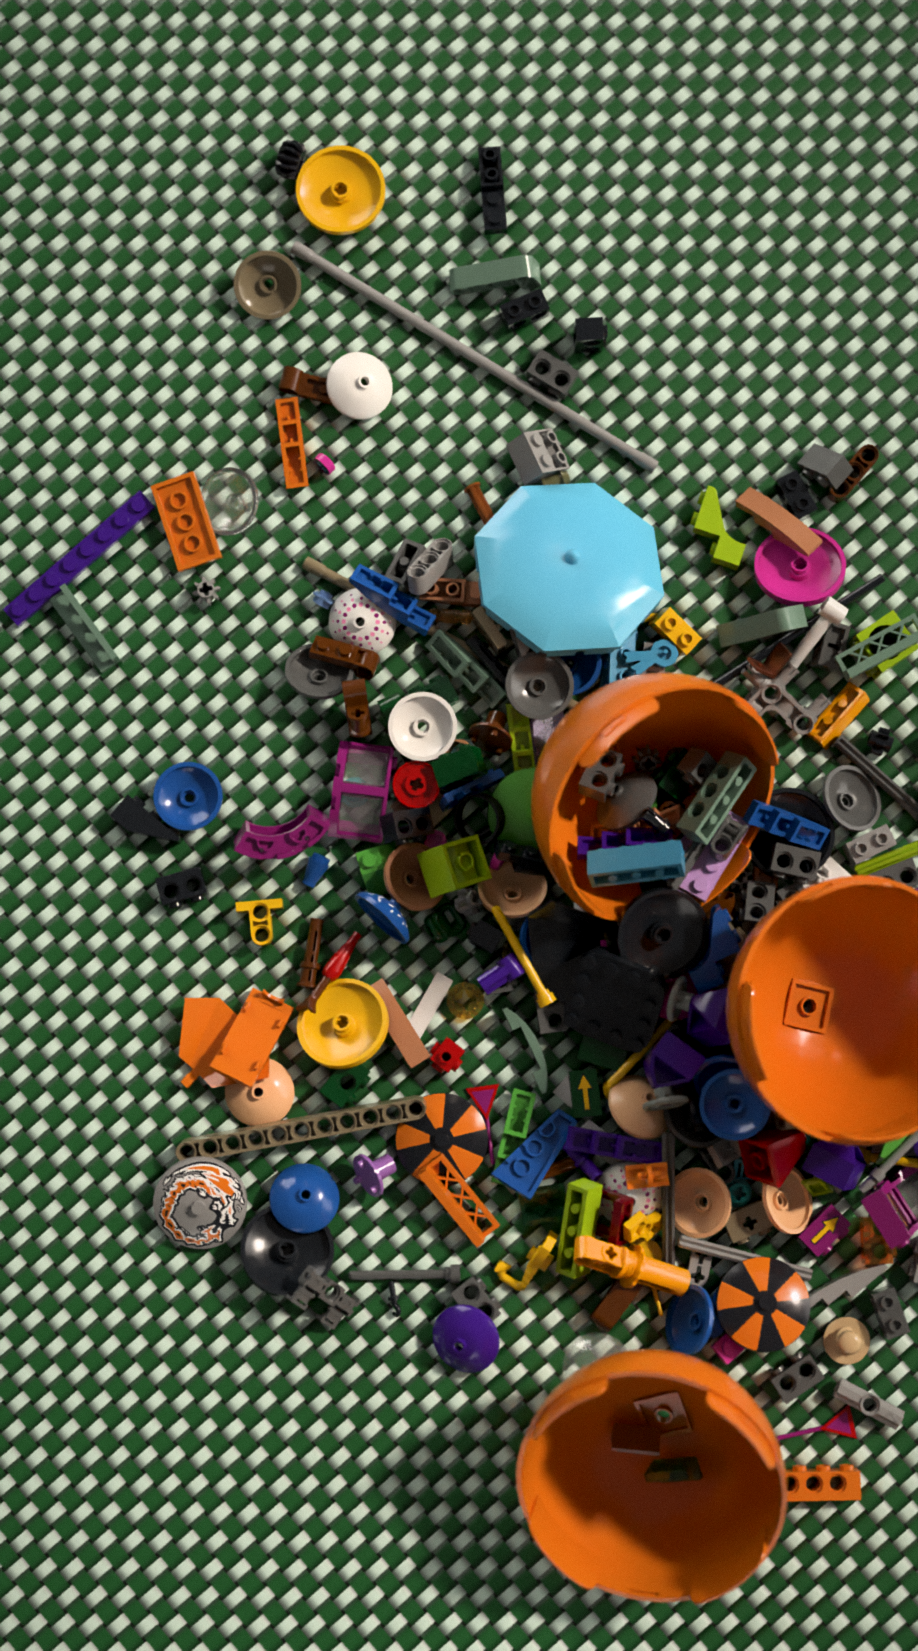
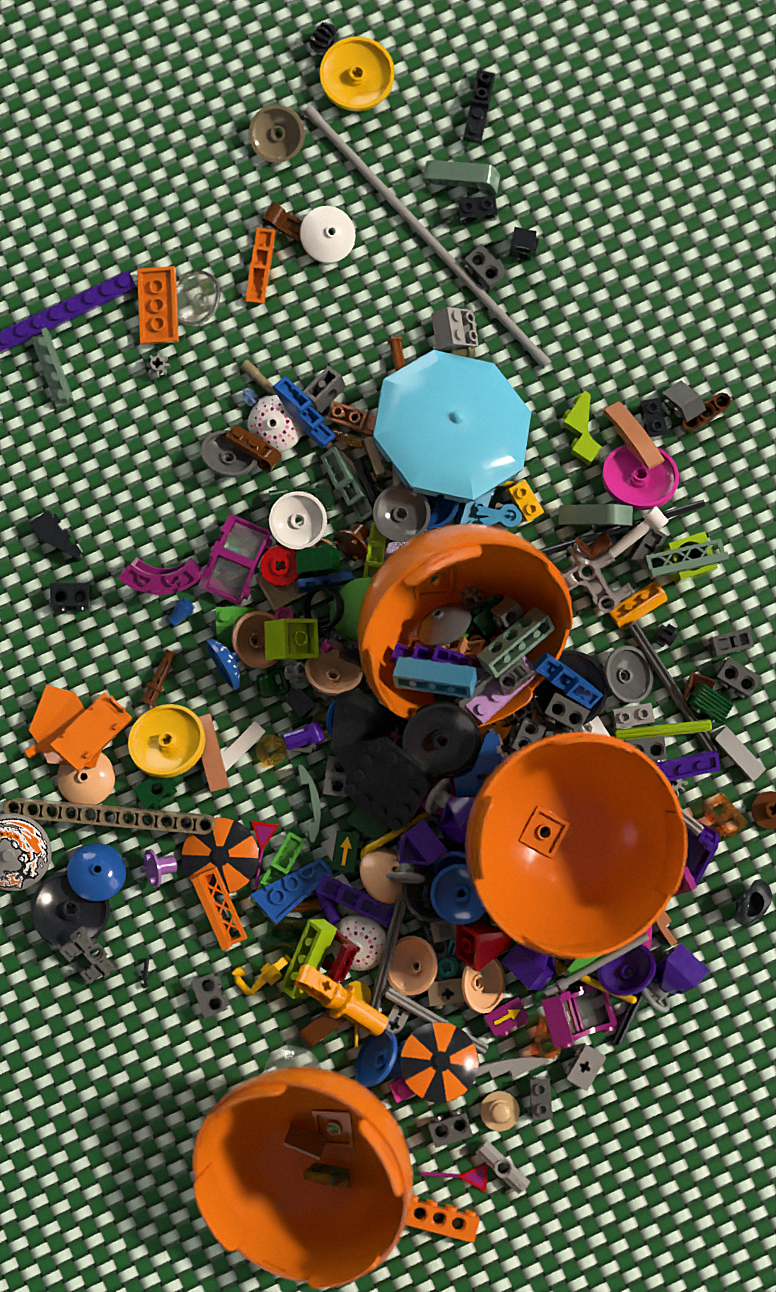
camera: 20 degrees right, 0 degrees up
blue dish [153,762,223,831] -> none
yellow tile [235,898,284,946] -> none
red piece [296,931,361,1014] -> none
dark pink tile [313,453,335,475] -> none
reddish brown piece [342,678,373,738] -> none
dark grey piece [348,1264,460,1283] -> none
black brick [379,806,435,846] -> none
light grey beam [407,538,453,595] -> none
red brick [429,1037,465,1074] -> none
dark purple dish [432,1304,500,1373] -> none
yellow piece [492,906,557,1008] -> none
dark grey brick [578,749,625,803] -> none
yellow tile [623,1210,662,1243] -> none
orange hips [624,1162,670,1190] -> none
black pin [640,806,671,835] -> none
lime slope [801,1177,834,1197] -> none

